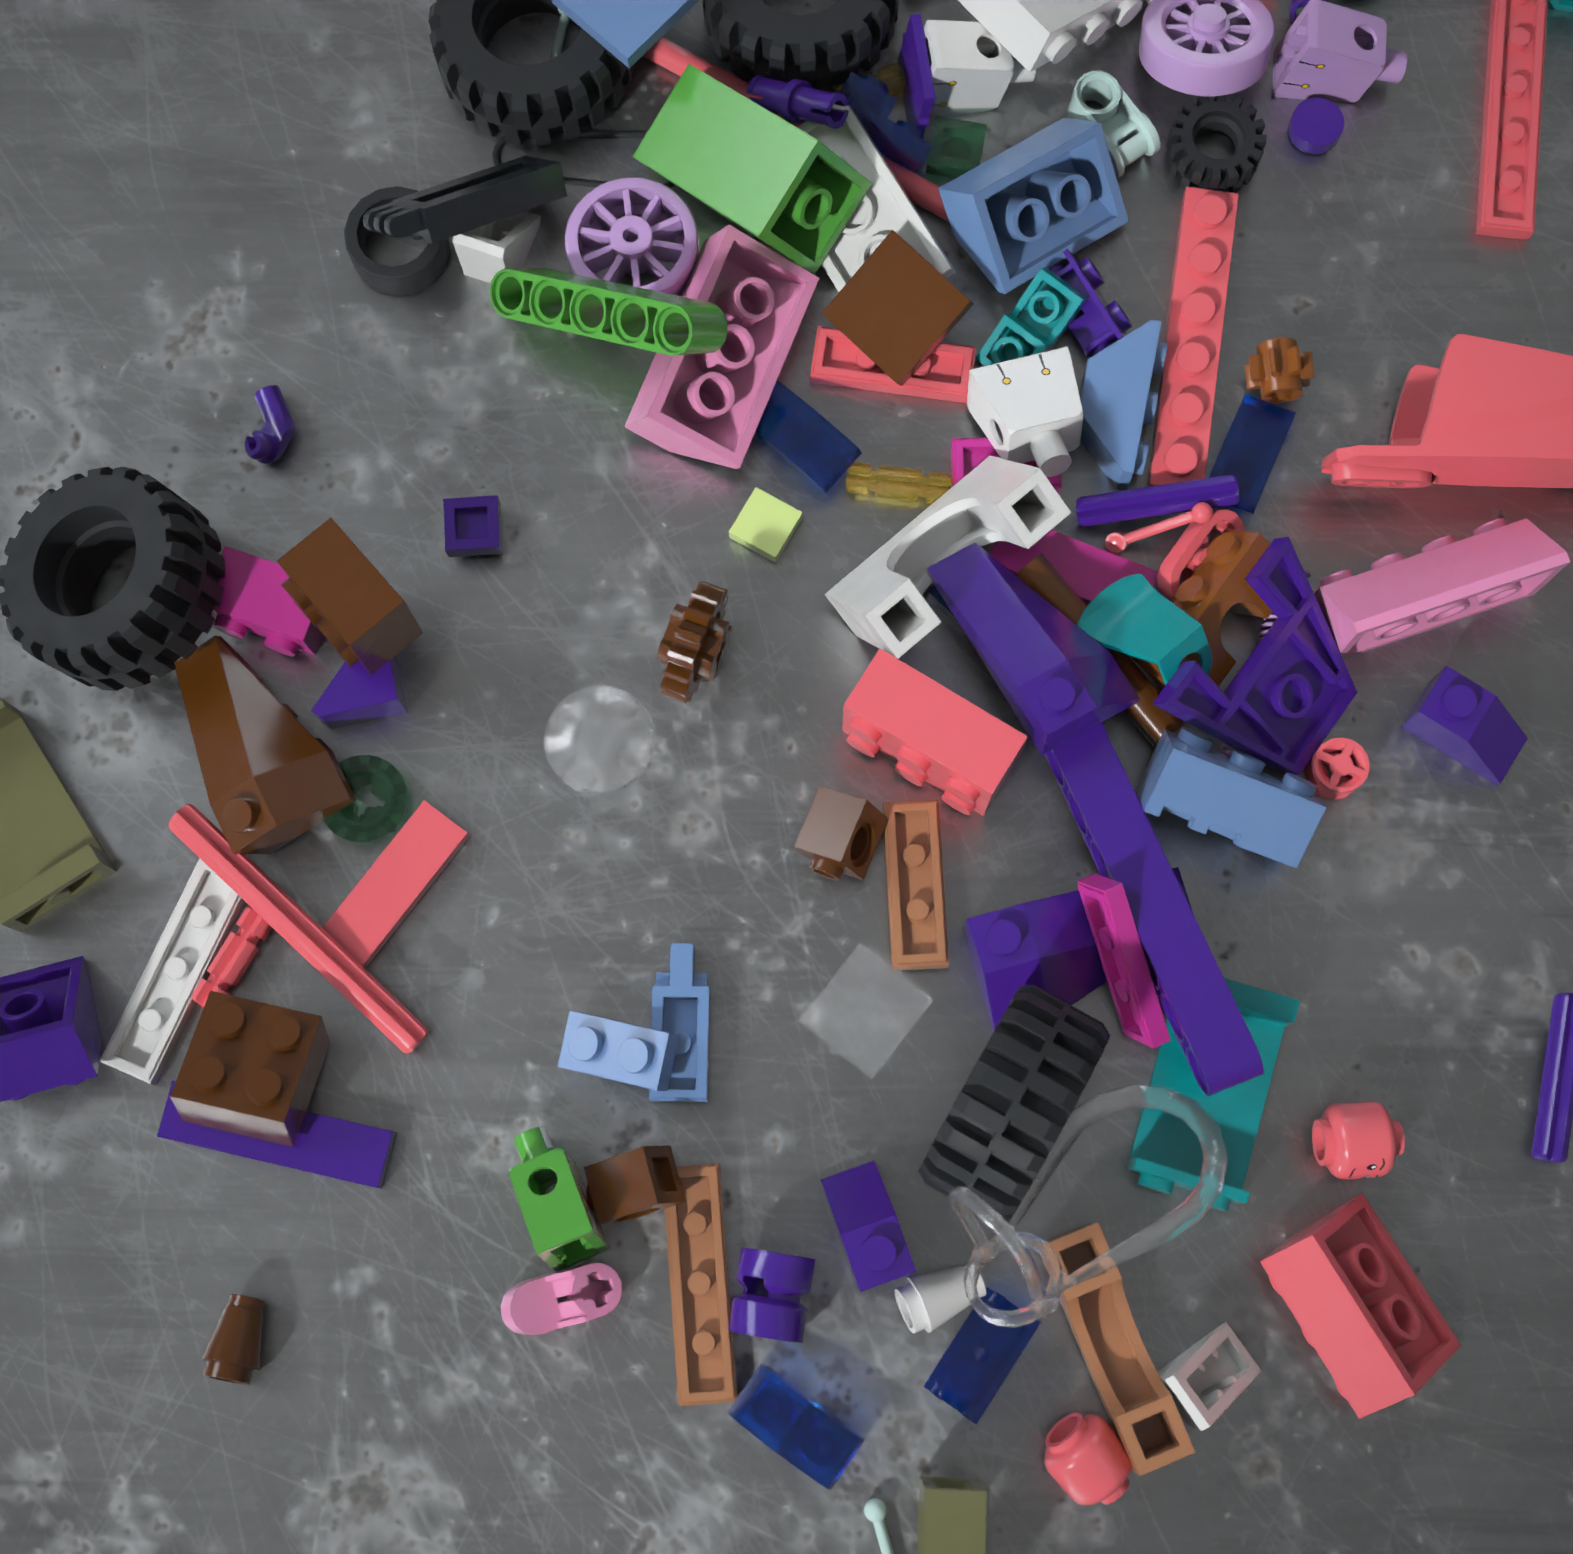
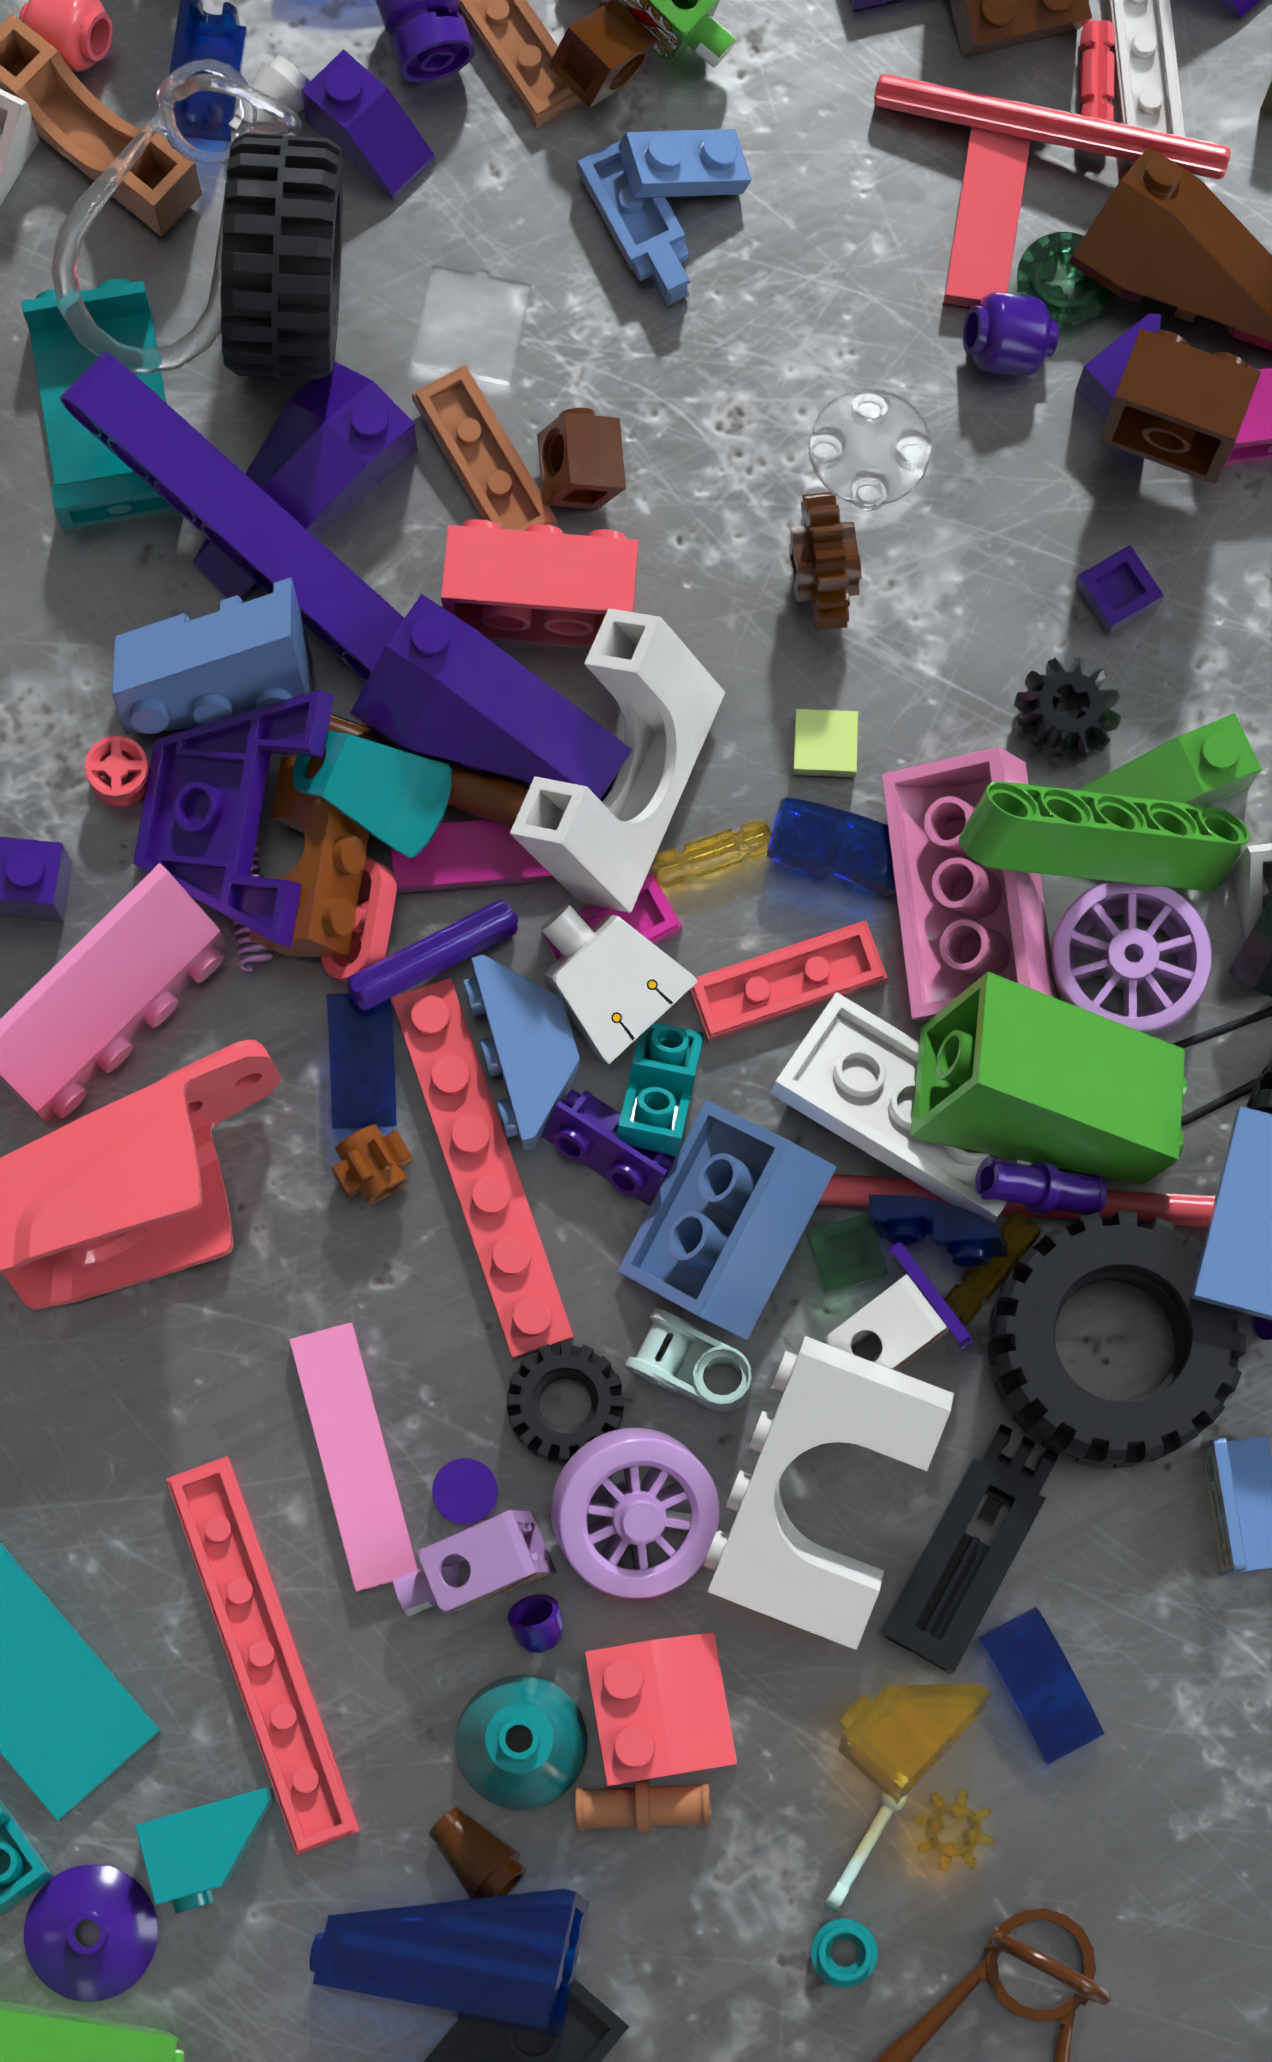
camera: 145 degrees right, 0 degrees up
reddish brown tile [821,230,974,386] -> none
dark pink tile [1077,873,1171,1049] -> none
coral hinge [1105,502,1213,554] -> none
none -> bright pink tile [289,1322,418,1593]
none -> dark purple head [963,292,1059,376]
none -> black gear [1014,657,1121,765]
none -> bright green slope [1077,713,1262,806]

